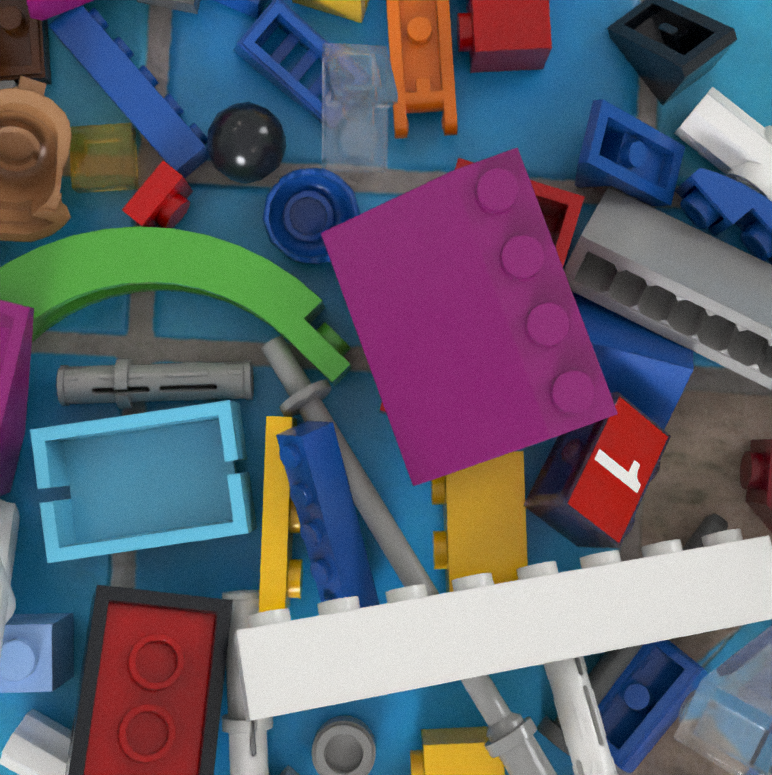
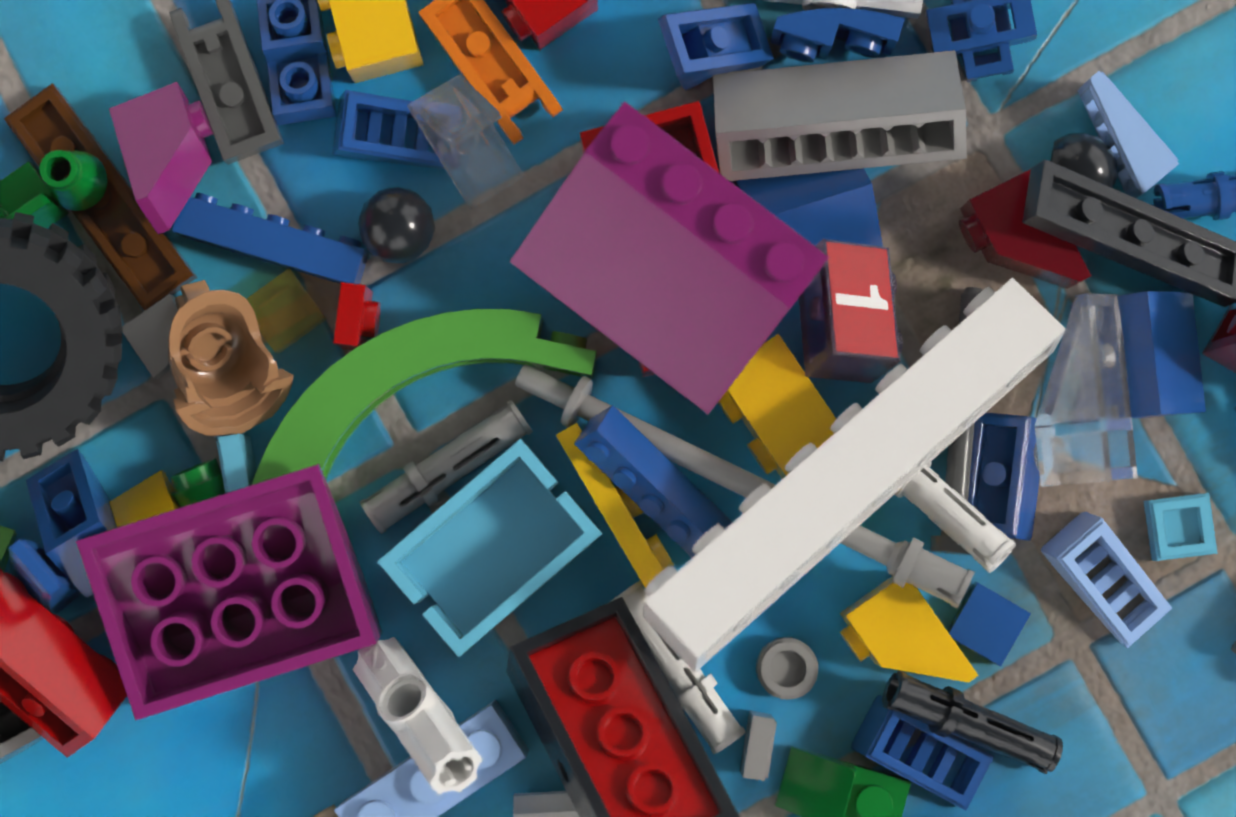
camera: 25 degrees left, 0 degrees up
blue hair [262,168,361,264] -> none

